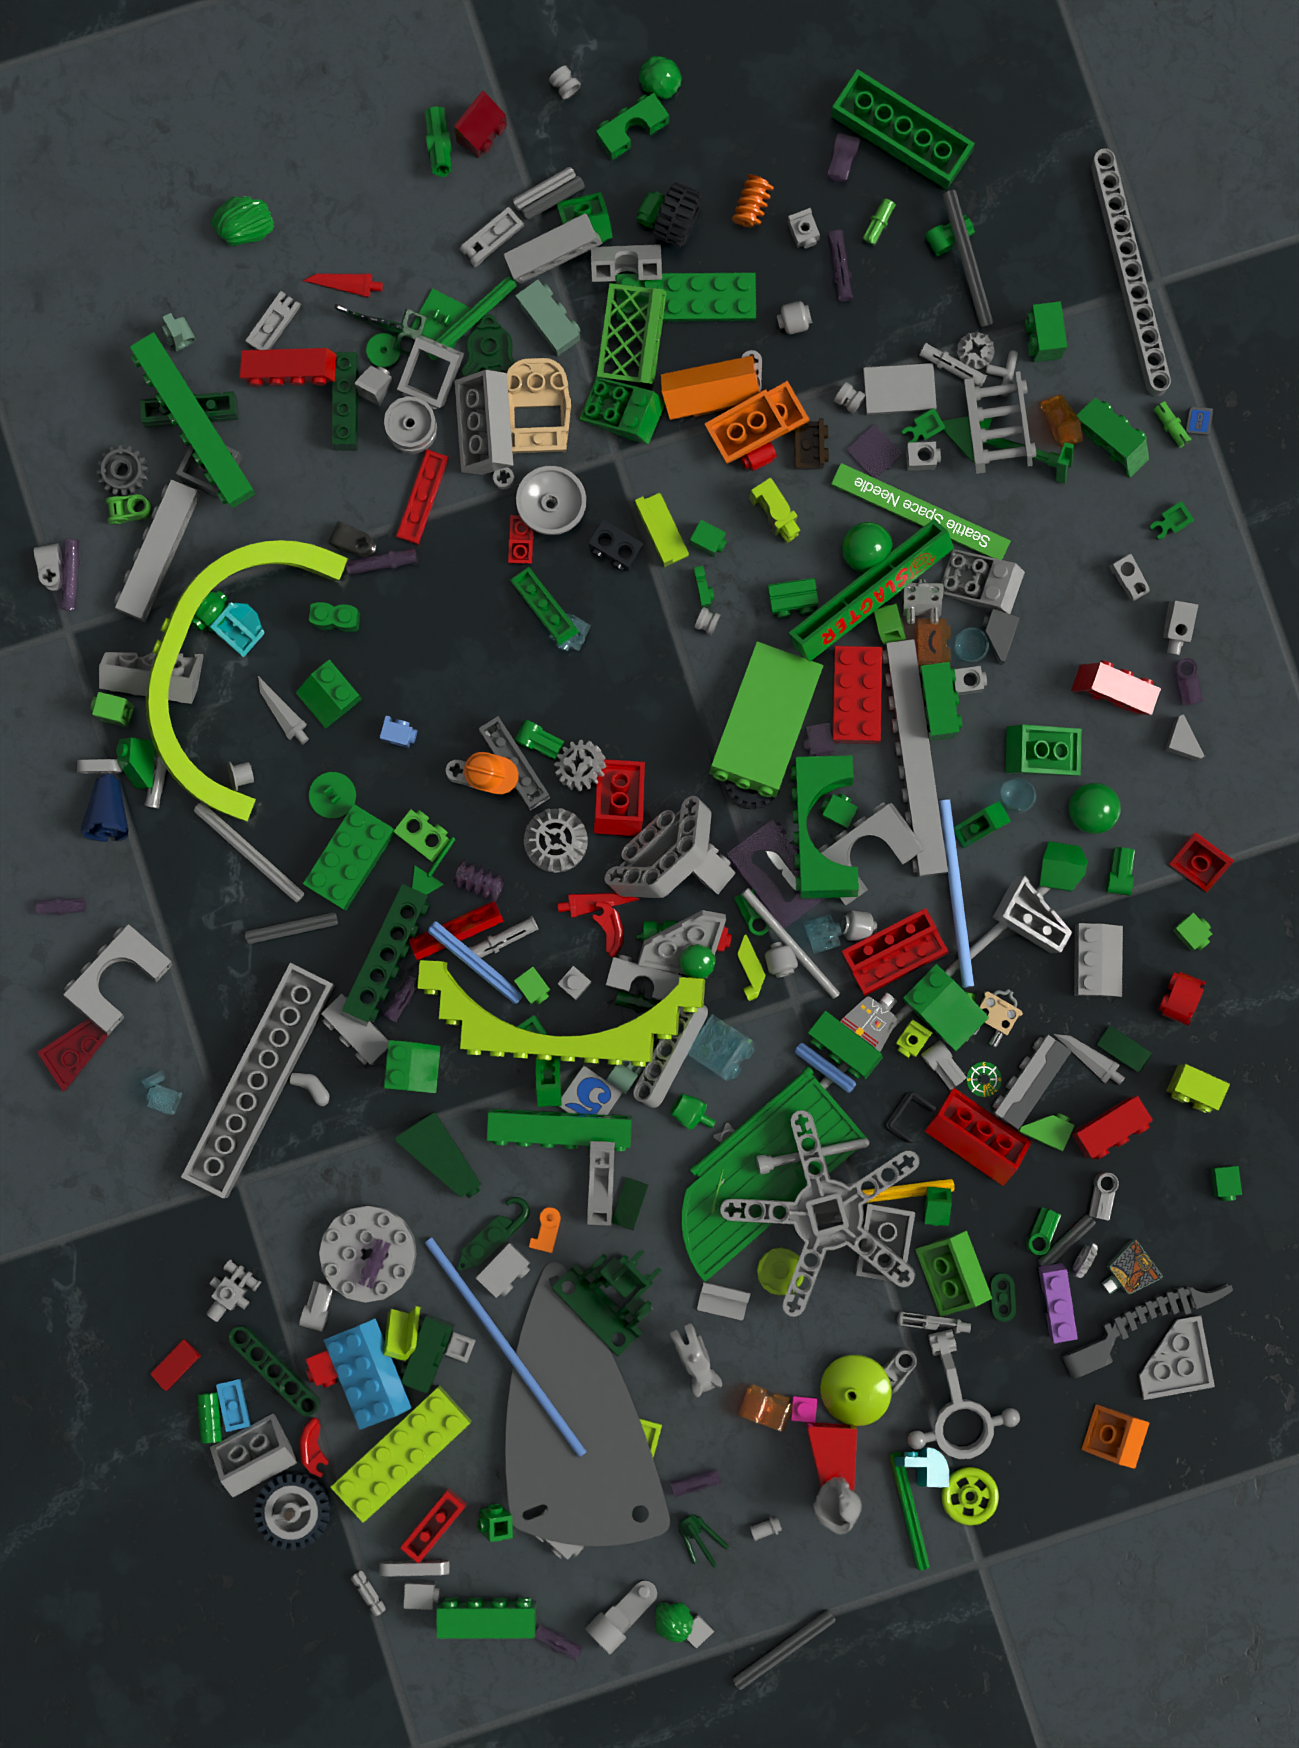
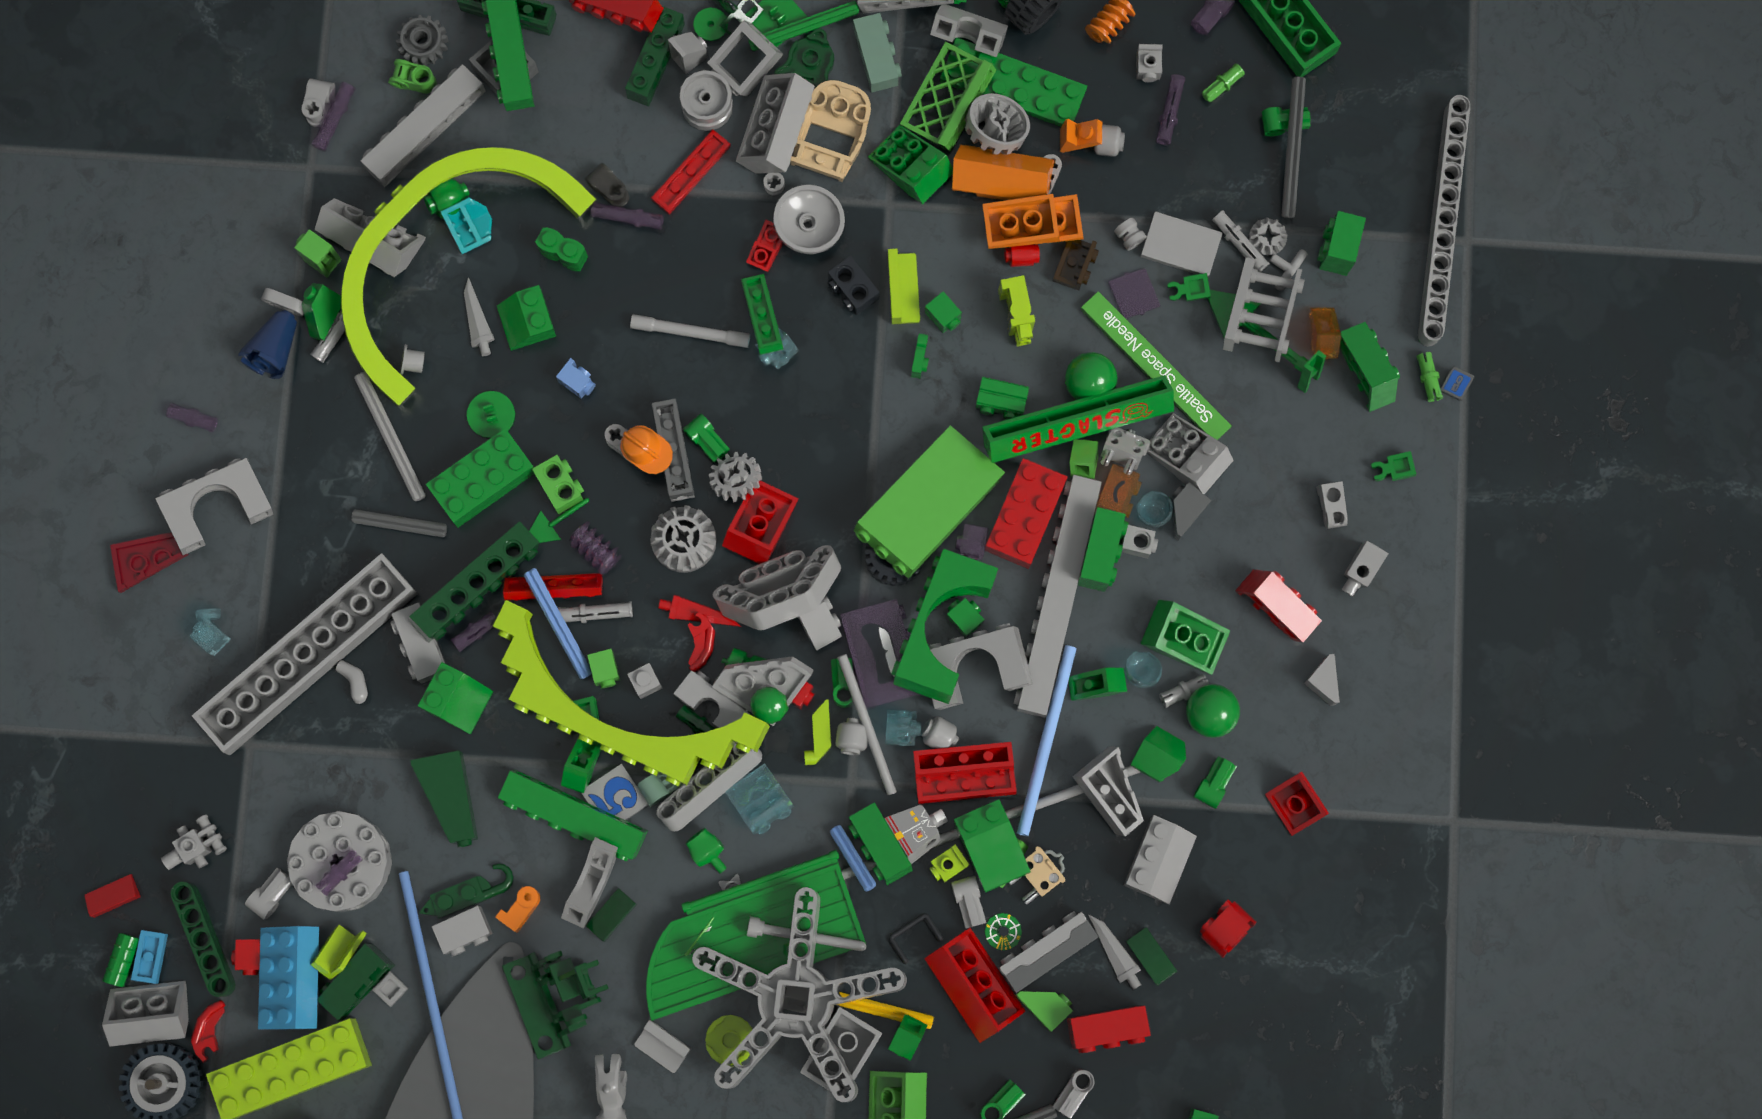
camera: 20 degrees right, 5 degrees down
light grey wheel [694,607,721,636] -> none
light grey brick [906,442,941,471] -> none
lime brick [1166,1064,1230,1113] -> none
bright green brick [1172,913,1212,951] -> none
clear purple piece [1173,658,1203,706] -> none
none -> light grey piece [630,314,750,348]
none -> light grey gear [965,93,1030,155]
none -> orange slope [1060,119,1102,153]
none -> light grey pin [1159,674,1209,708]

